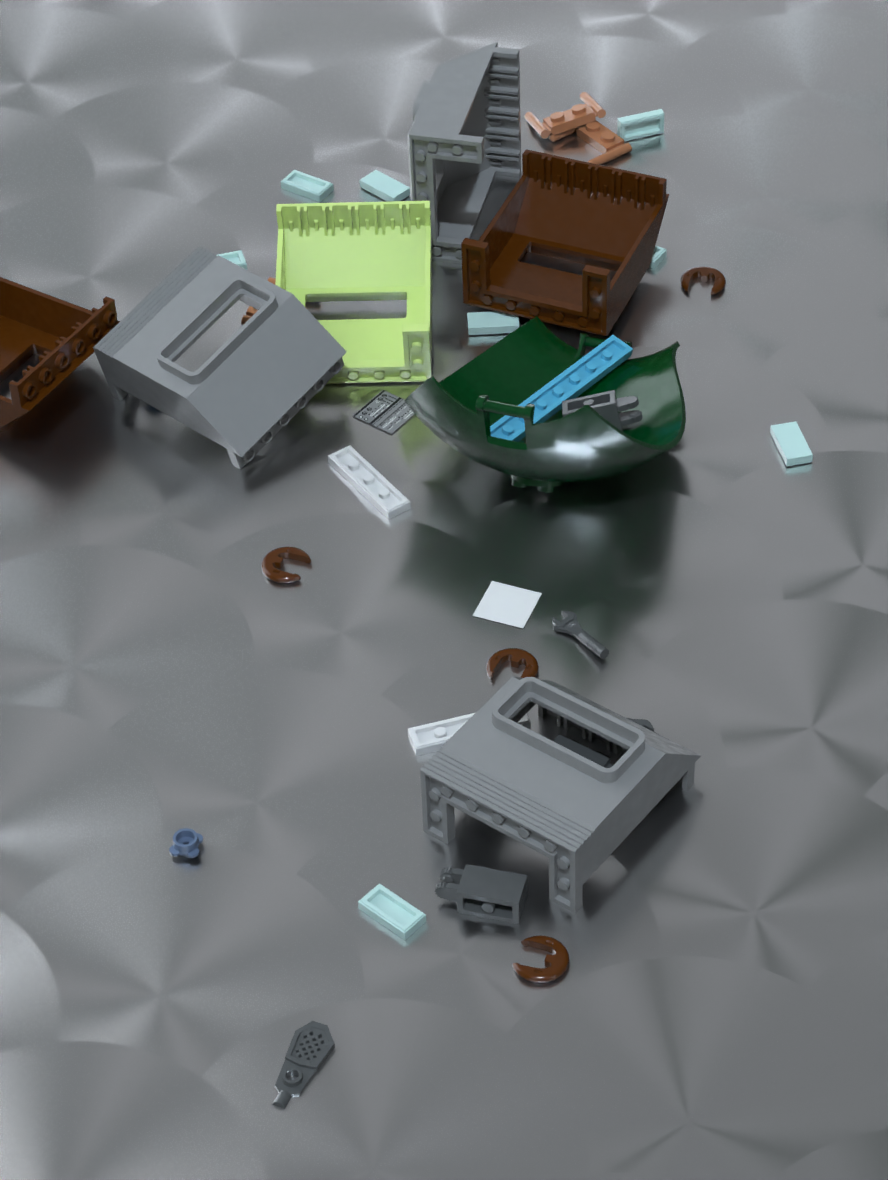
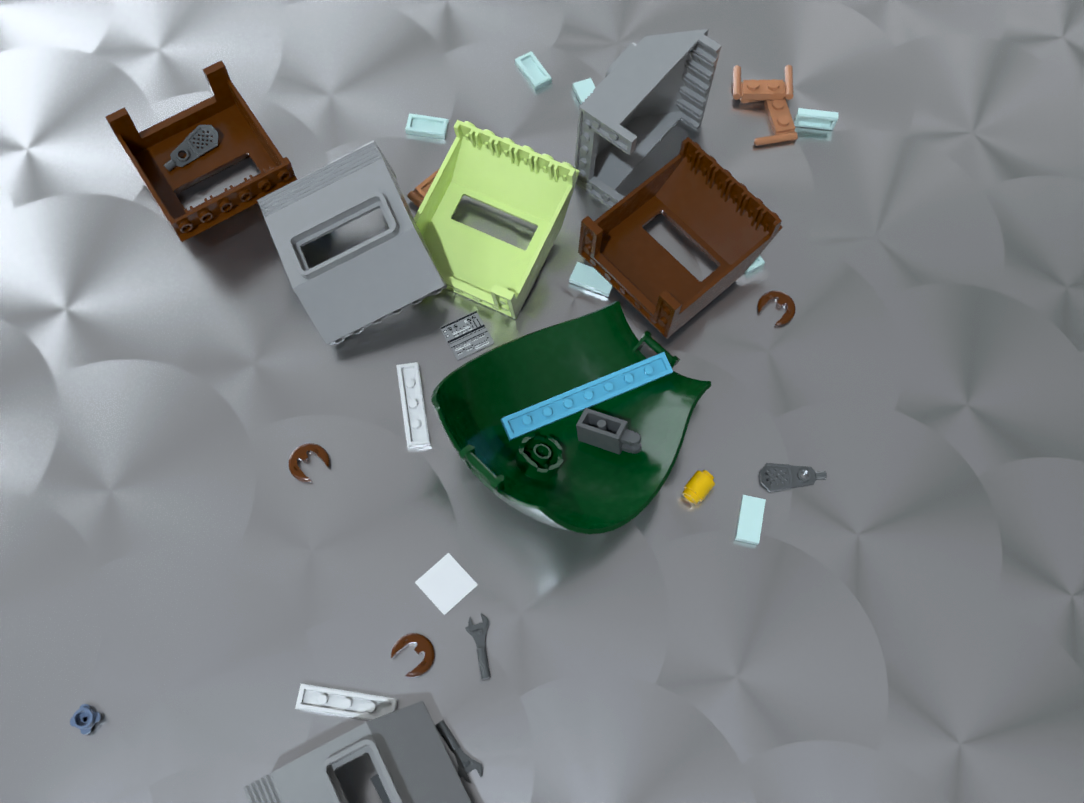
camera: 20 degrees right, 25 degrees up
none -> yellow brick [682,470,715,505]
none -> dark grey piece [759,463,827,492]

